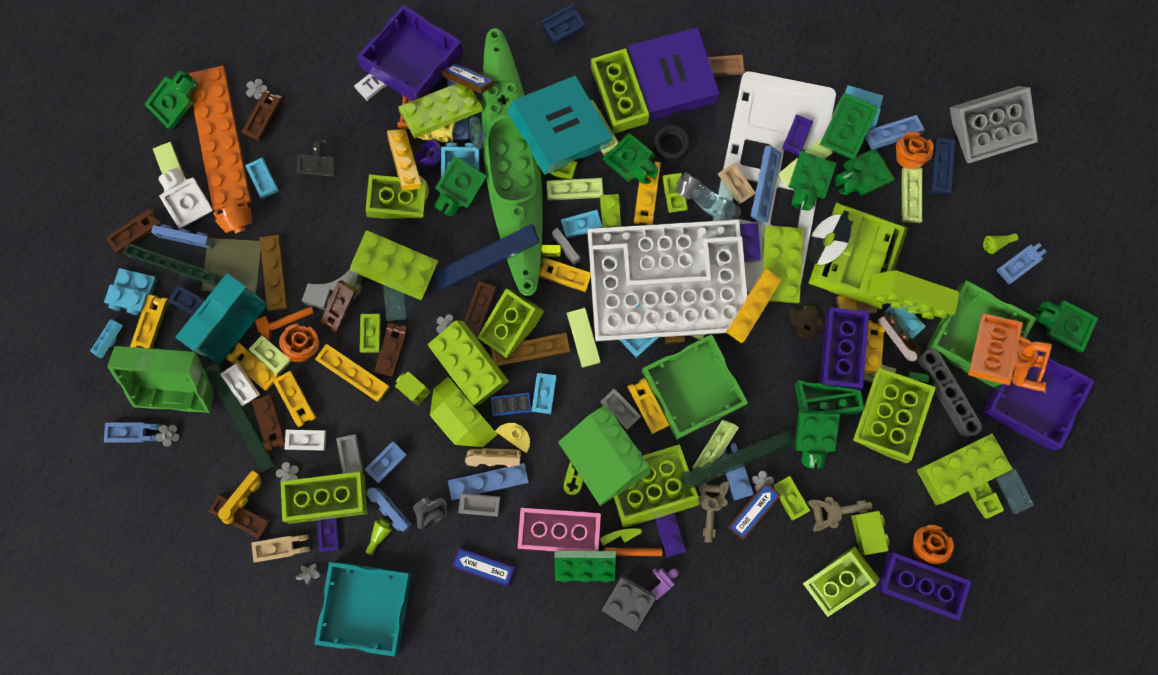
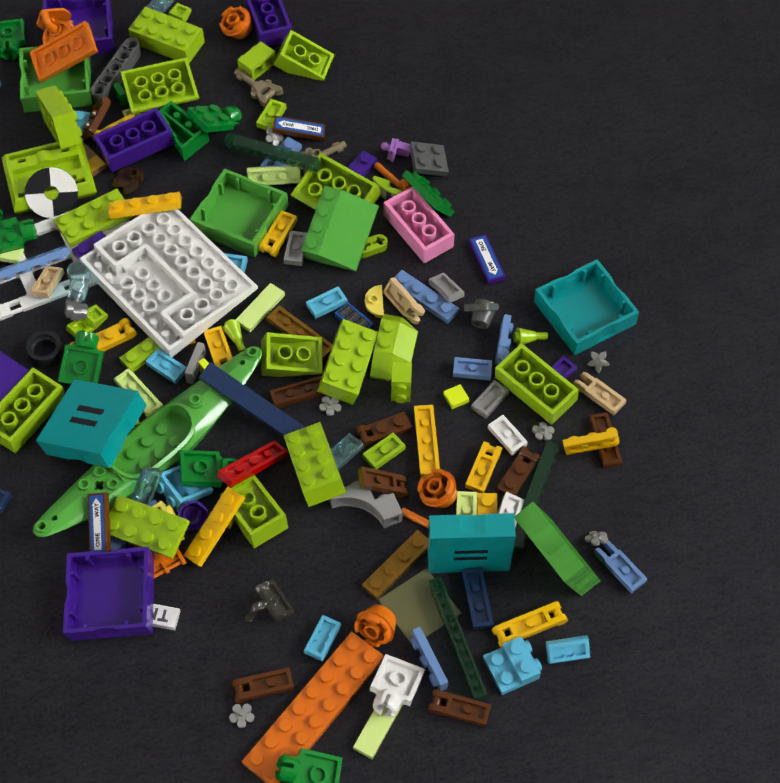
camera: 130 degrees left, 20 degrees down
none -> red plate [217,440,288,487]
none -> lime cone [222,319,246,353]
none -> neon yellow tile [443,384,469,409]

